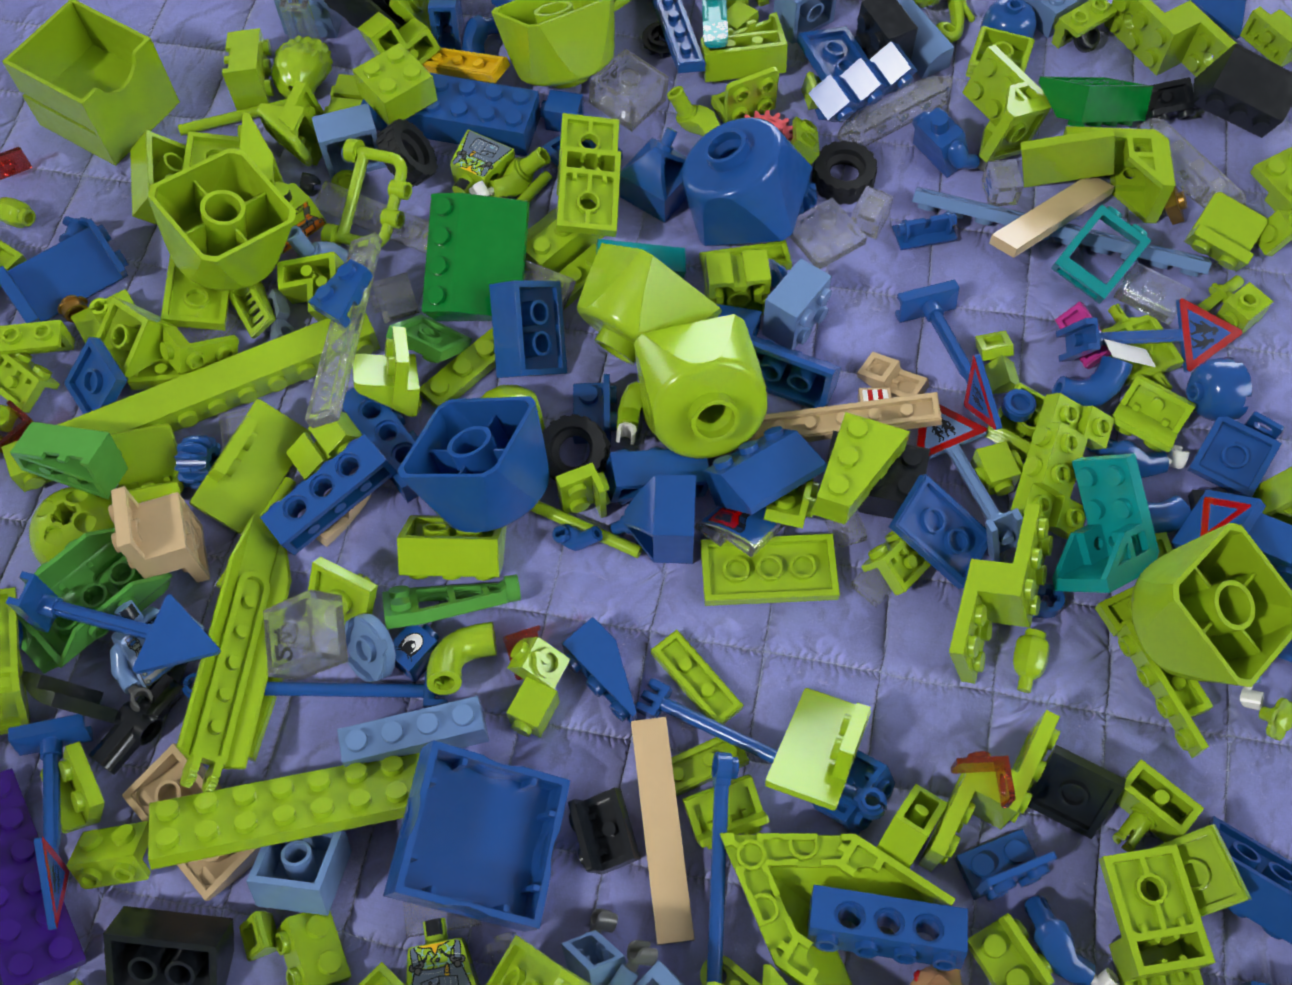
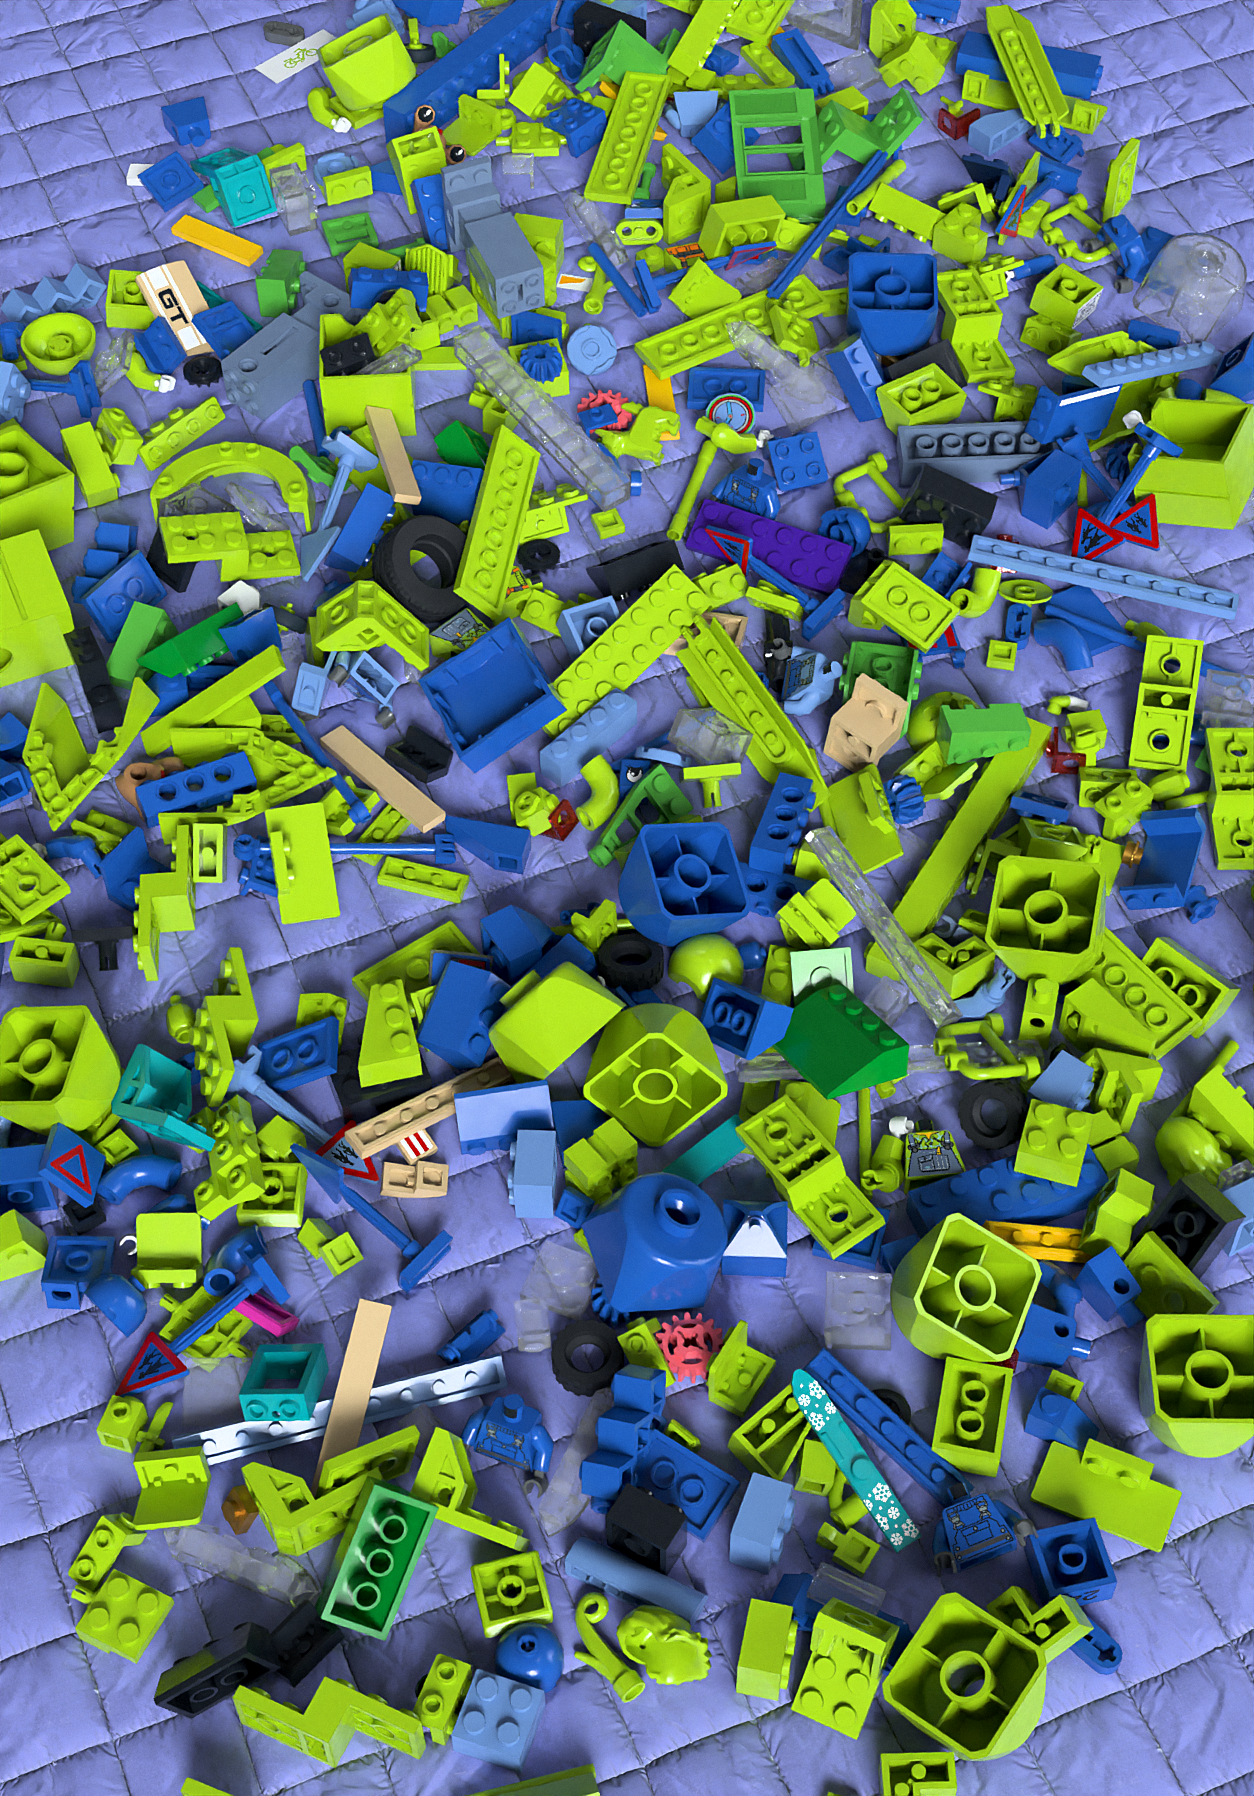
camera: 145 degrees right, 10 degrees down
blue piece [6,571,221,674] -> none
black slope [21,671,118,724] -> none
blue wing [308,259,373,328] -> none
lime arm [667,86,720,137] -> none
clear red bracket [951,751,1016,808] -> none
blue tile [1001,389,1036,422] -> none
white sticker [1104,339,1156,367] -> none

